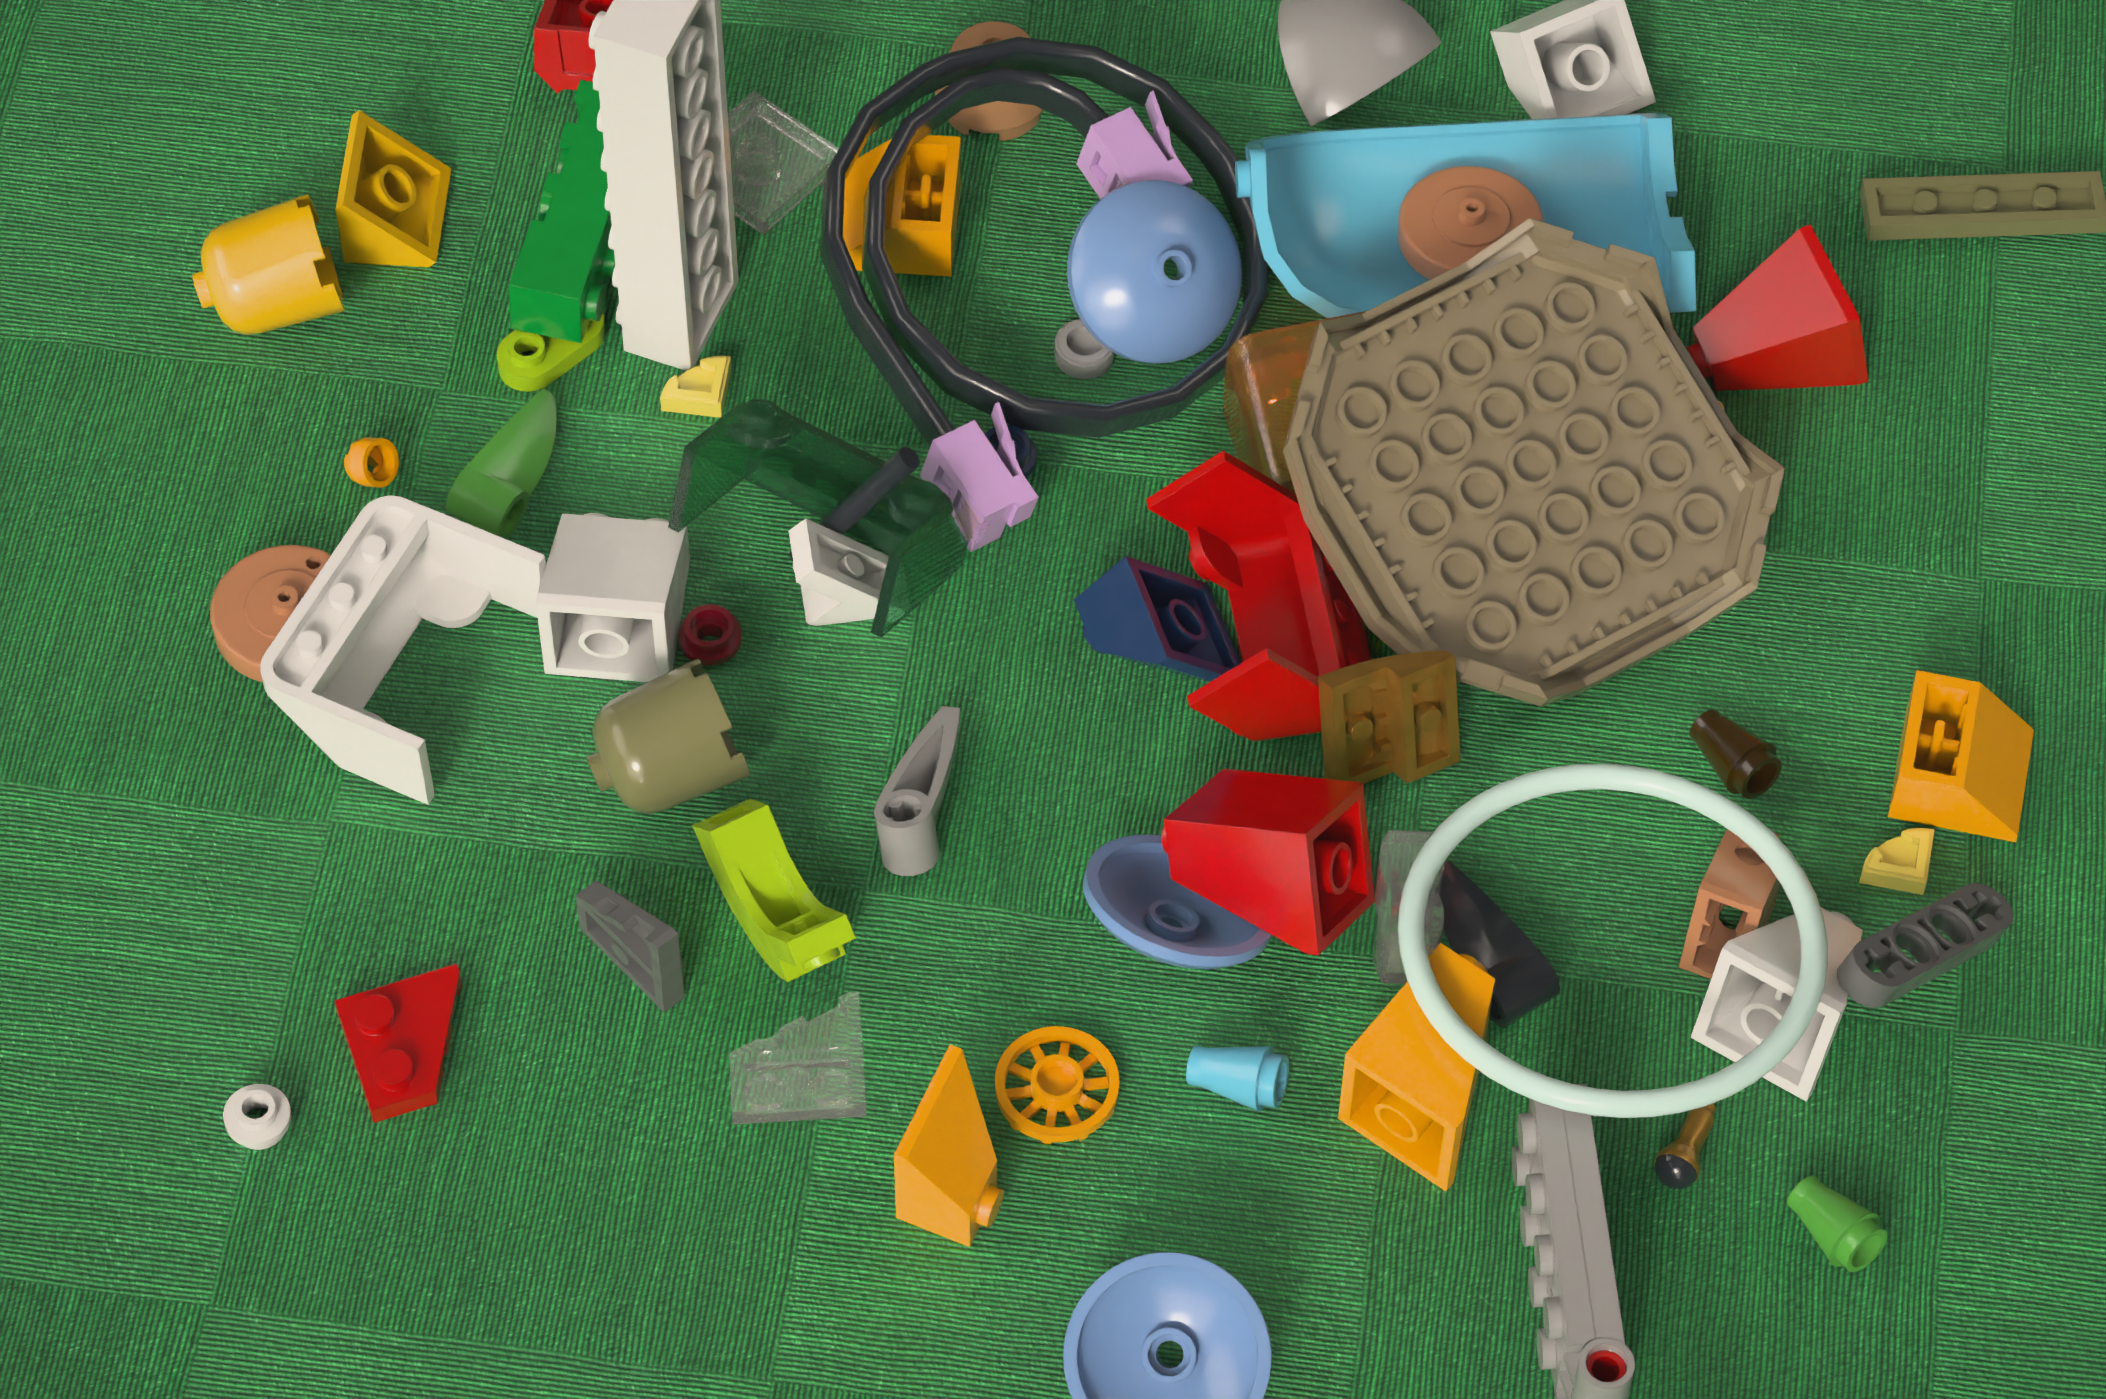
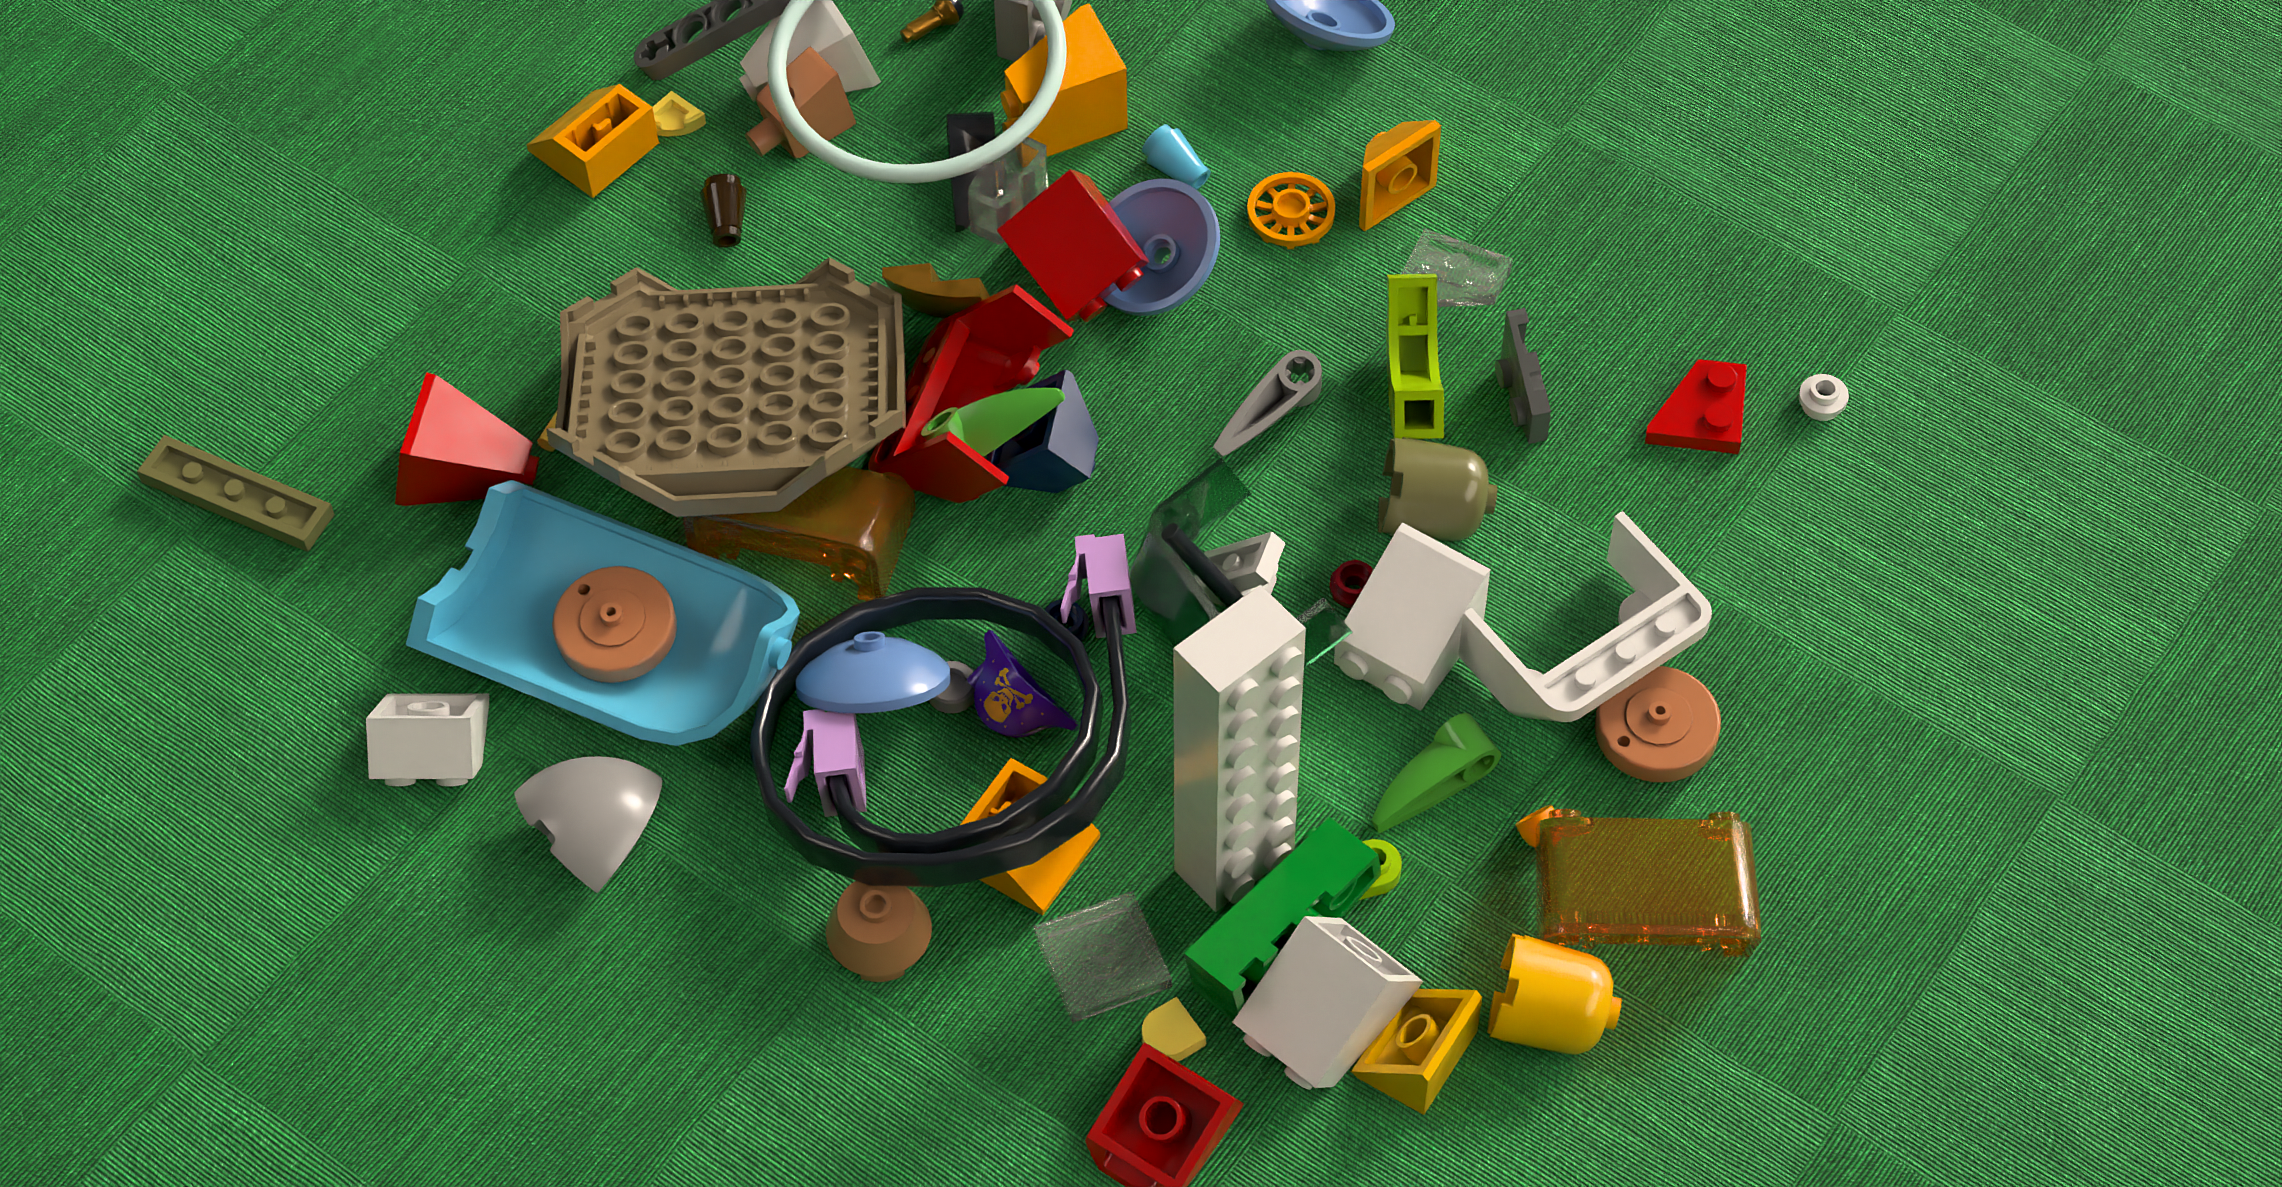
camera: 150 degrees left, 0 degrees up
none -> bright green piece [921,388,1065,457]
none -> dark purple hat [966,629,1080,738]
none -> white slope [1232,916,1423,1090]
none -> clear orange windscreen [1536,809,1761,957]

